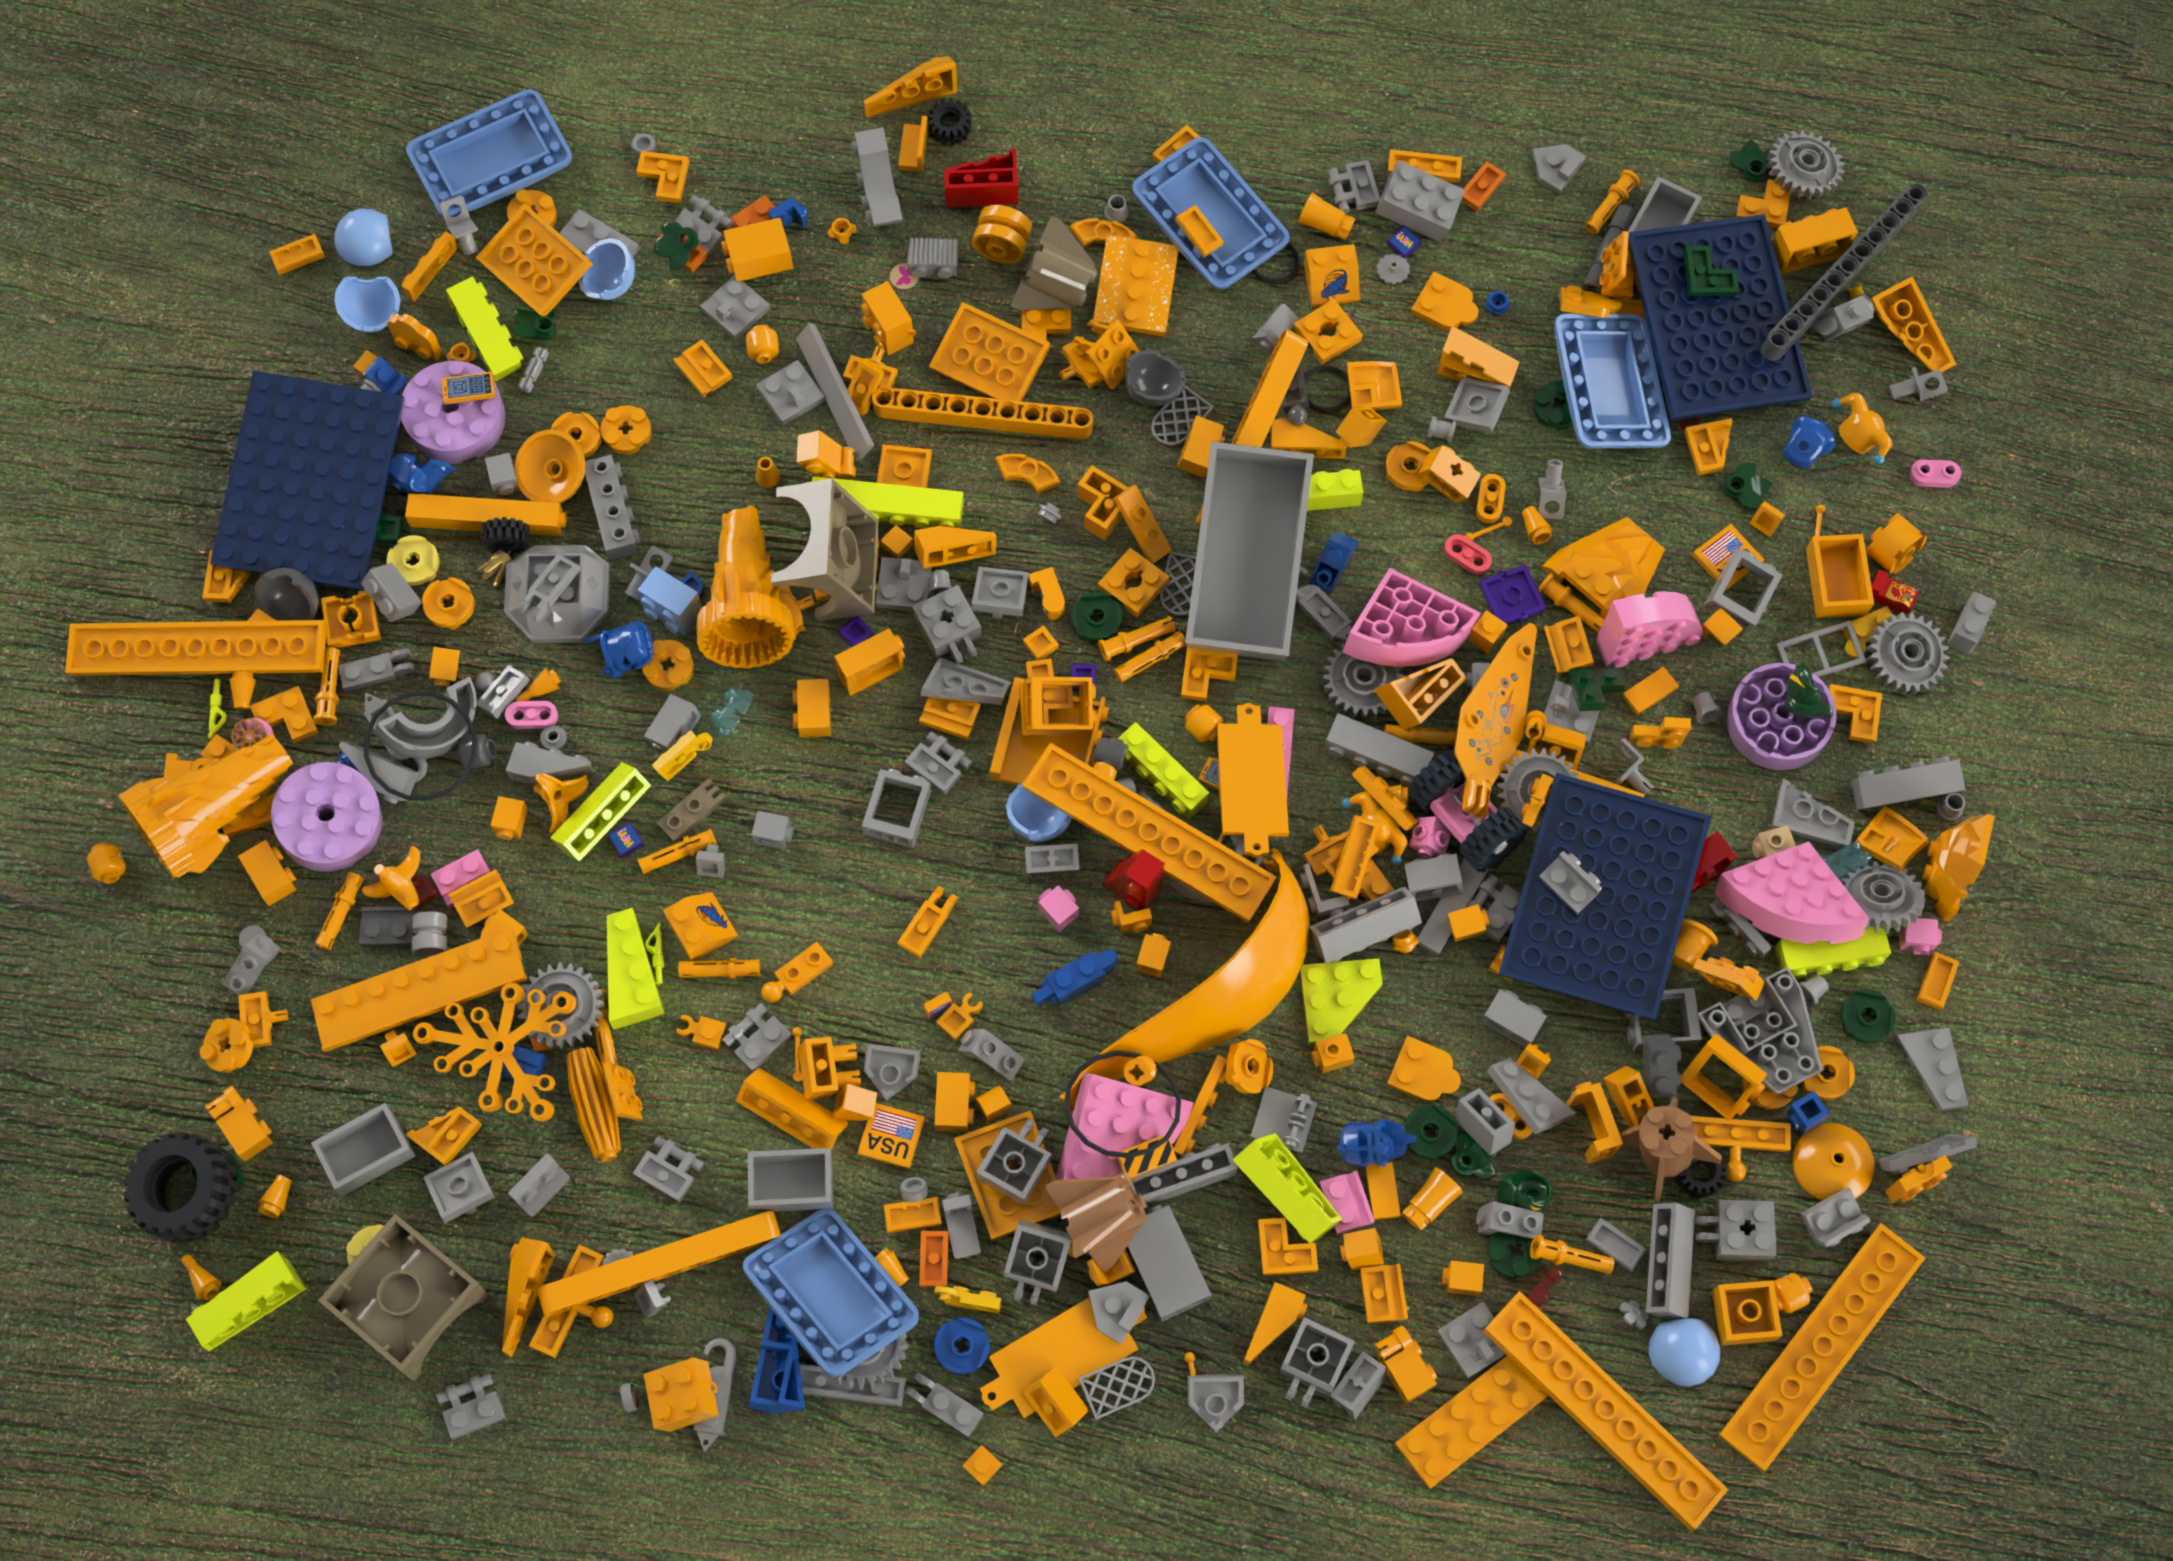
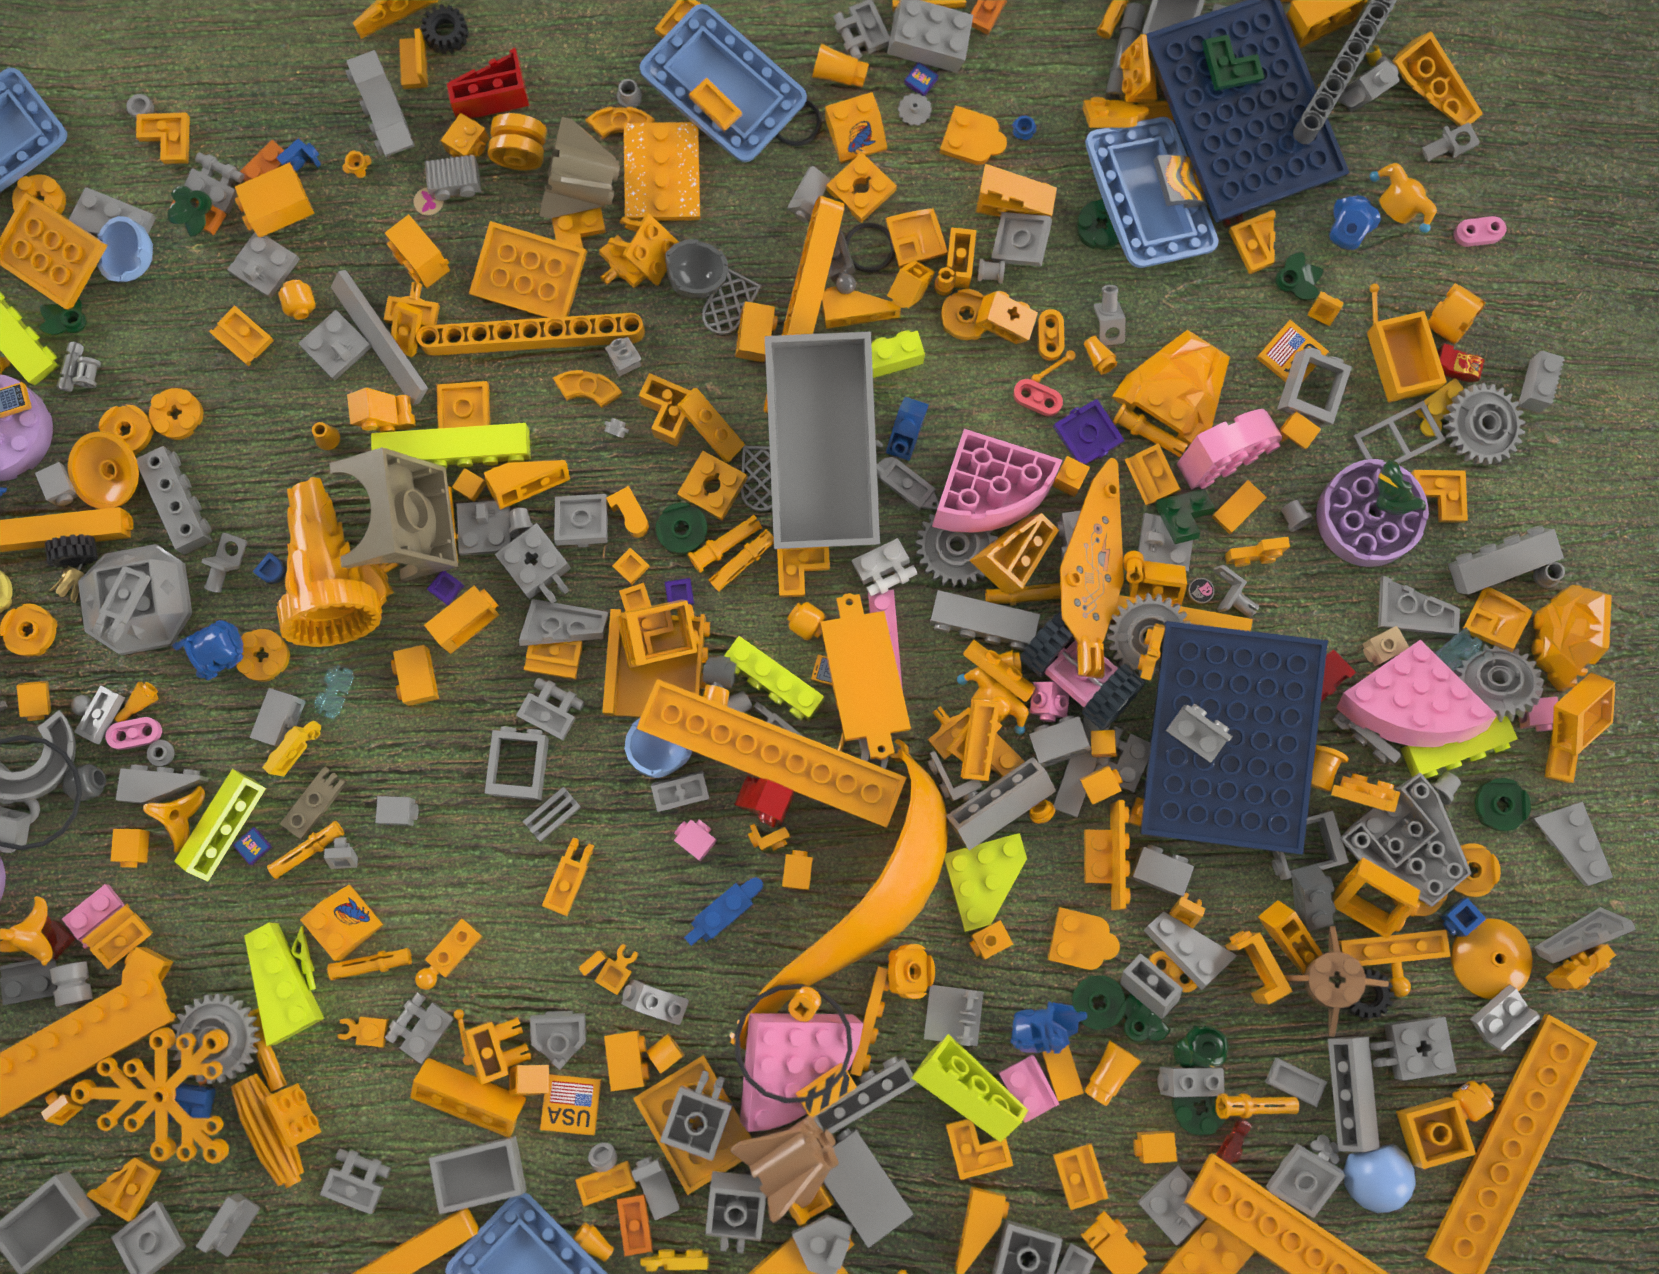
camera: 10 degrees left, 10 degrees up
light blue brick [638,566,702,636] -> none
light orange brick [1340,1228,1384,1270] -> none
none -> light grey bush [72,356,101,388]
none -> light orange head [441,113,489,159]
none -> light grey tile [523,787,581,842]
none -> light grey bracket [605,337,642,377]
none -> white plate [852,538,917,596]
none -> light orange hinge [934,227,976,296]
none -> light orange bracket [1084,800,1130,910]
none -> light orange piece [1091,730,1117,758]
none -> slope [1153,155,1208,208]
none -> tile [1187,578,1214,605]
none -> light grey hinge [1266,1143,1345,1218]
none -> light orange window [1552,672,1615,756]

